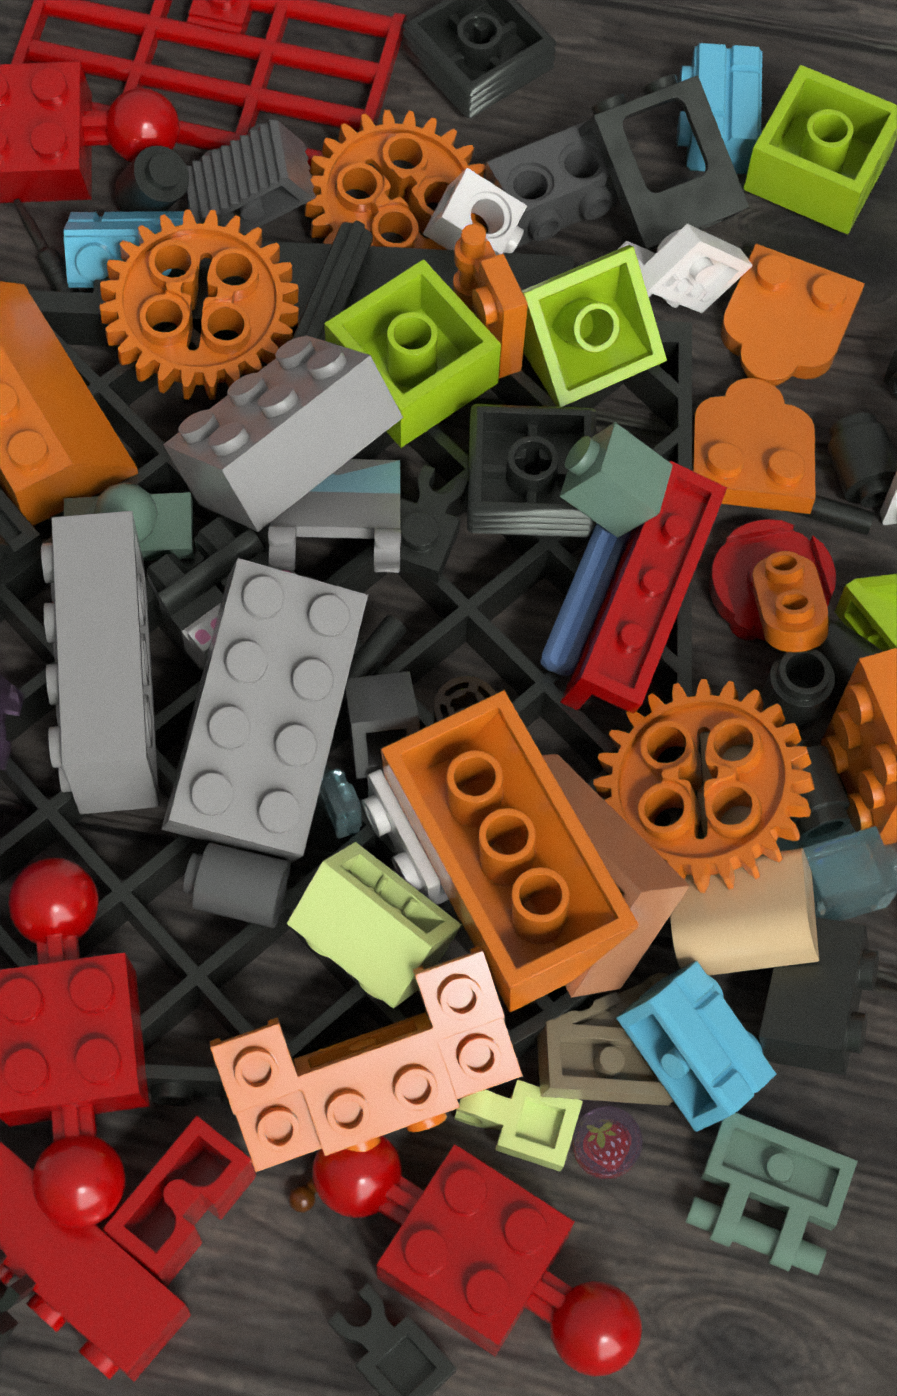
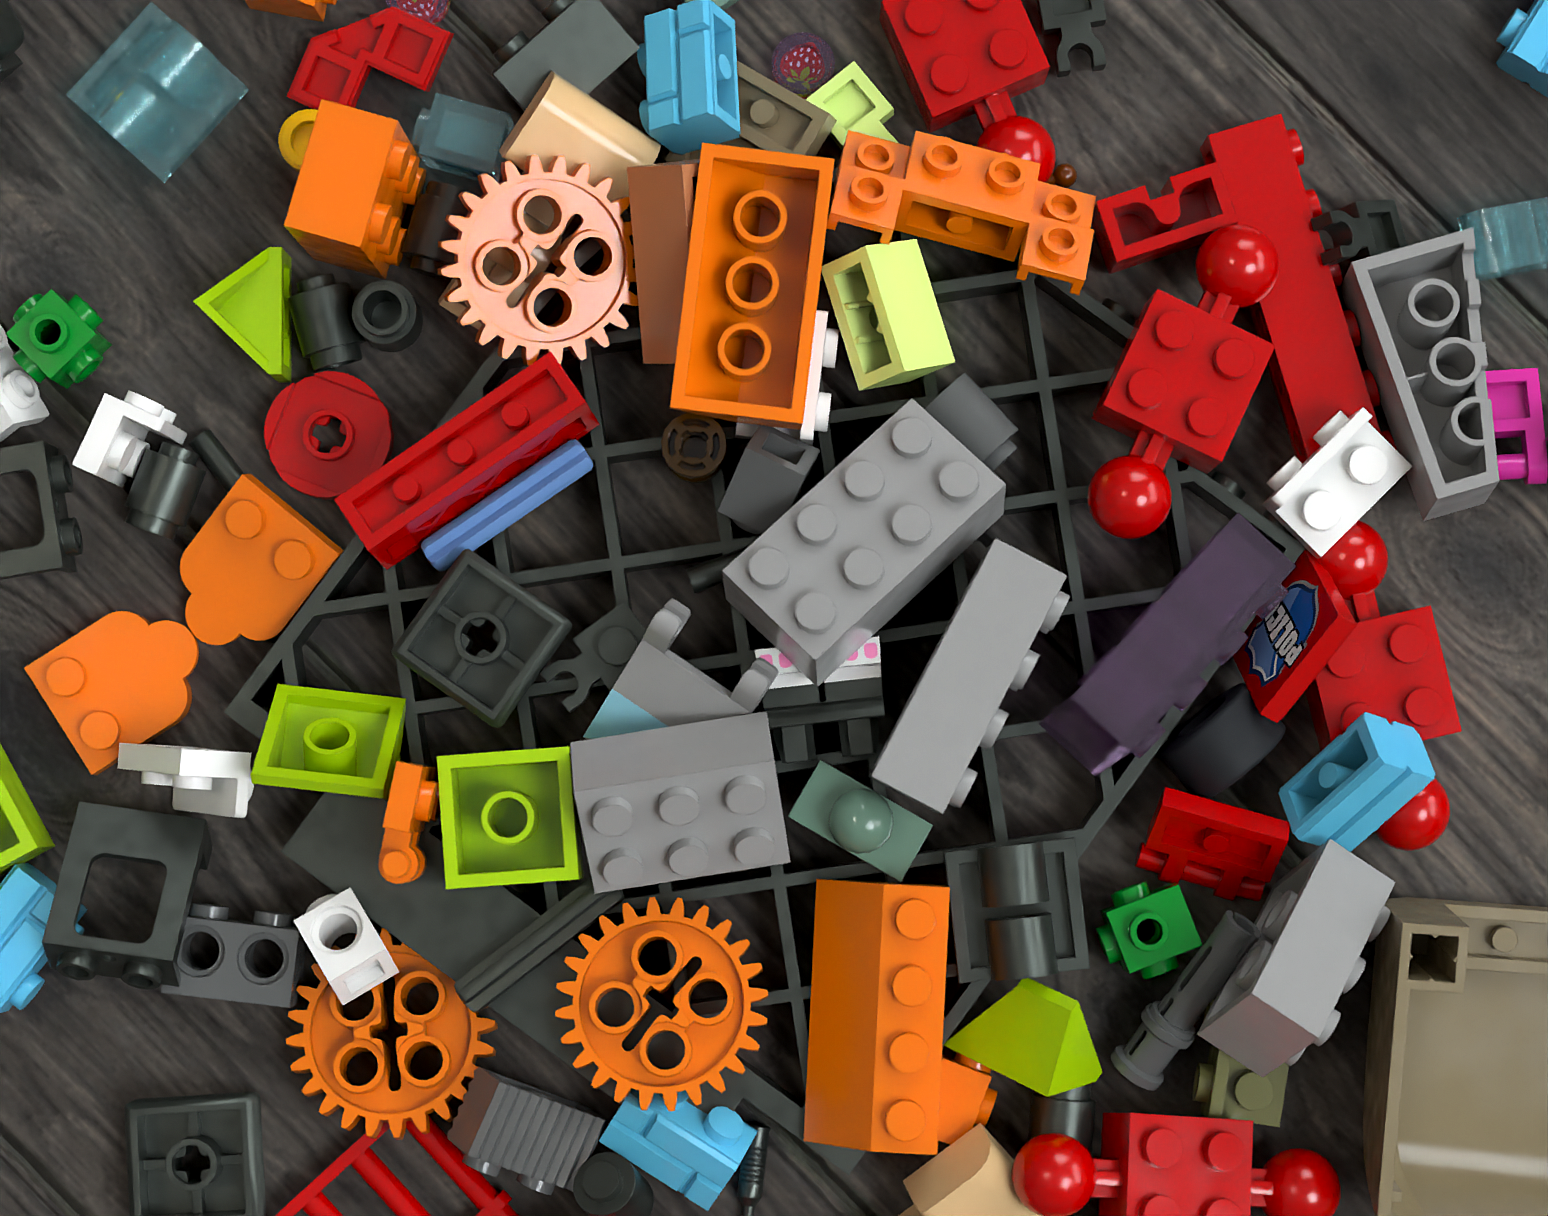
camera: 140 degrees left, 20 degrees up
clear light blue tile [320,768,362,839] -> none
sand green brick [560,422,673,538] -> none
orange plate [753,551,829,652] -> none

